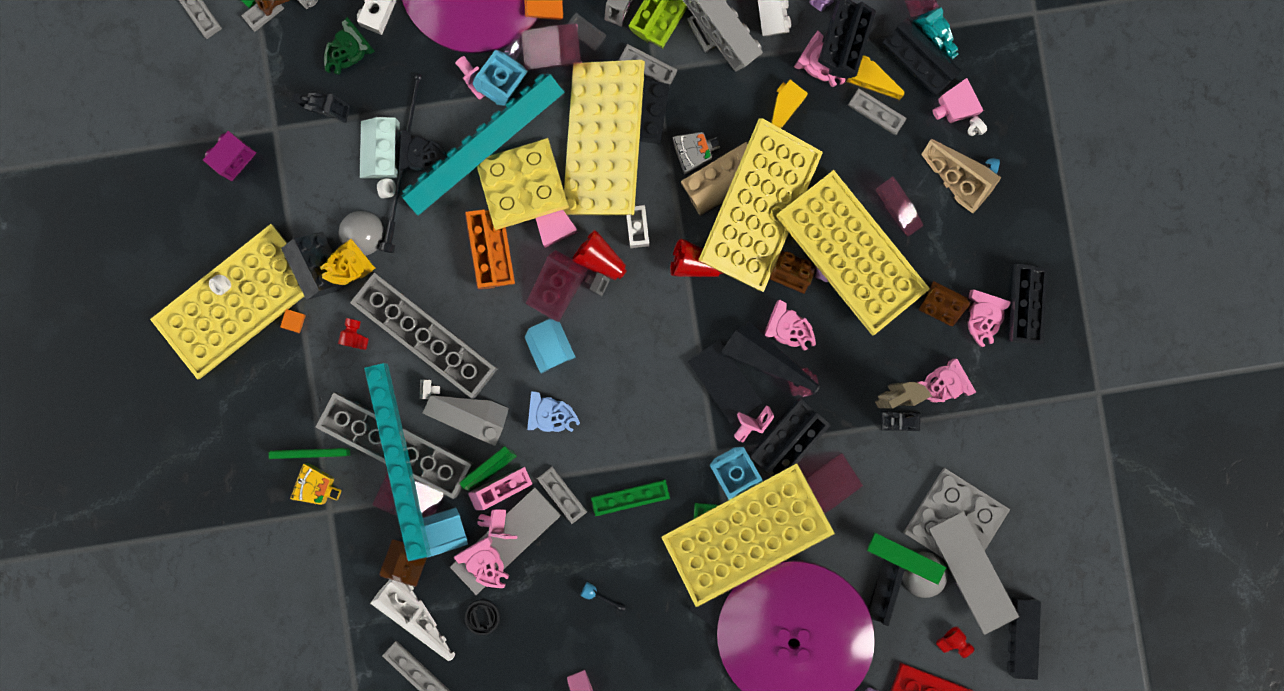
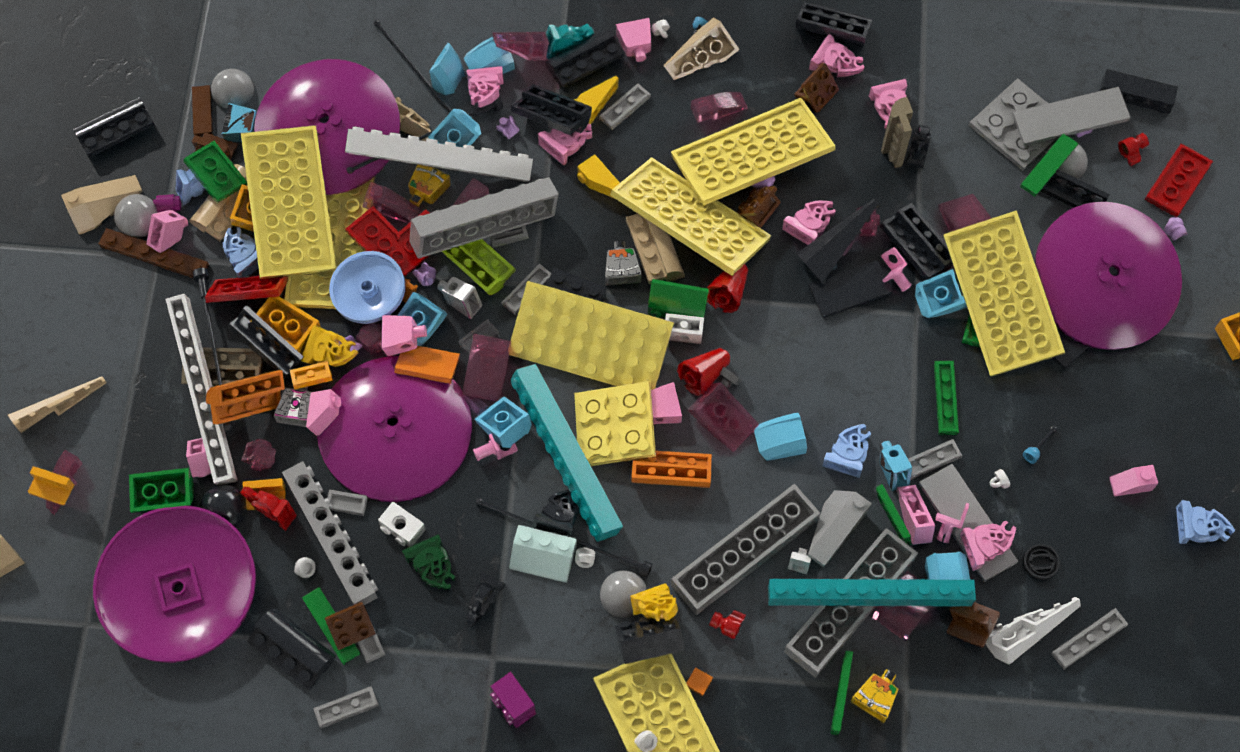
camera: 75 degrees left, 20 degrees down
none -> green slope [647,279,709,318]
none -> medium azure torso [879,441,912,491]
none -> white tile [990,469,1010,489]

